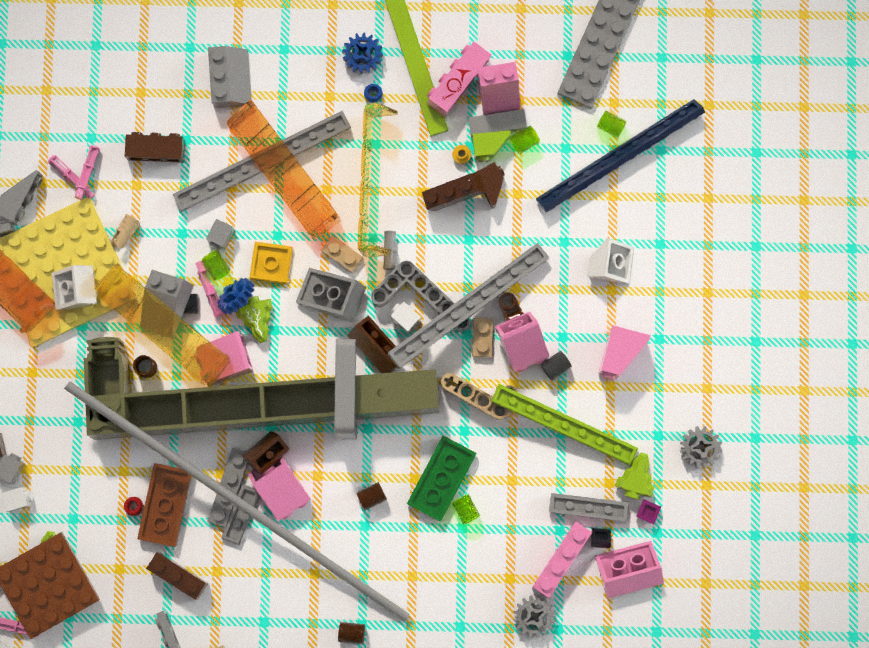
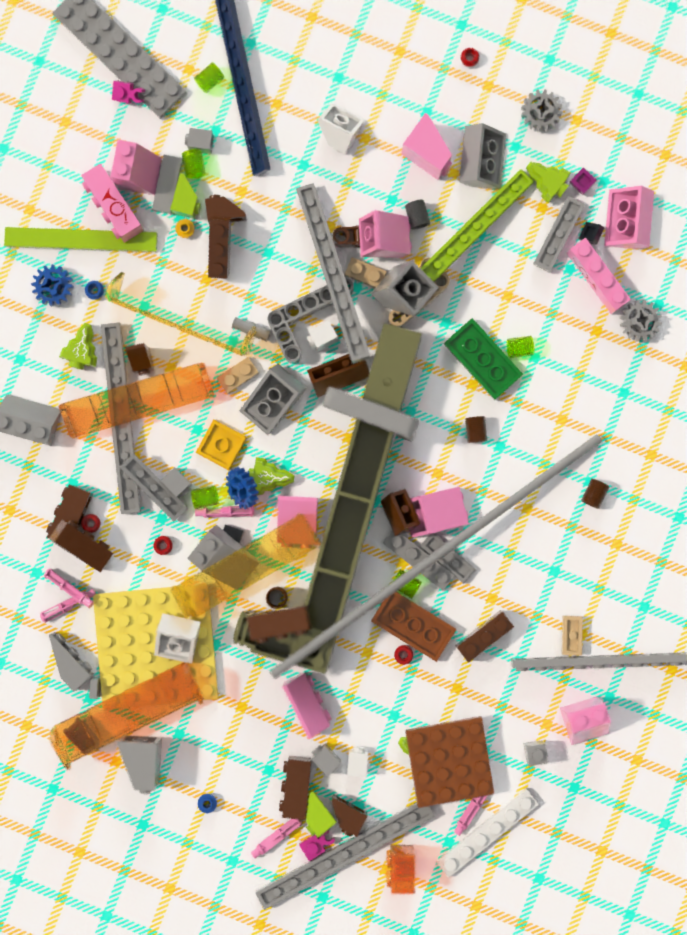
camera: 70 degrees left, 5 degrees up
tan hinge [111,214,141,249] -> none
none -> reddish brown brick [49,520,114,573]
none -> lime rock [59,323,98,370]
none -> red plate [81,514,101,533]
none -> dark pink plate [112,80,145,104]
none -> light grey plate [119,453,188,521]
none -> reddish brown slope [125,343,154,376]
none -> red plate [153,536,173,555]
none -> light grey brick [185,128,214,154]
none -> reddish brown brick [247,605,312,643]
none -> bright pink slope [282,672,332,740]
none -> light grey slope [371,260,439,316]
none -> clear neon green piece [393,569,422,599]
none -> light grey slope [459,123,507,190]
none -> red plate [460,48,479,67]

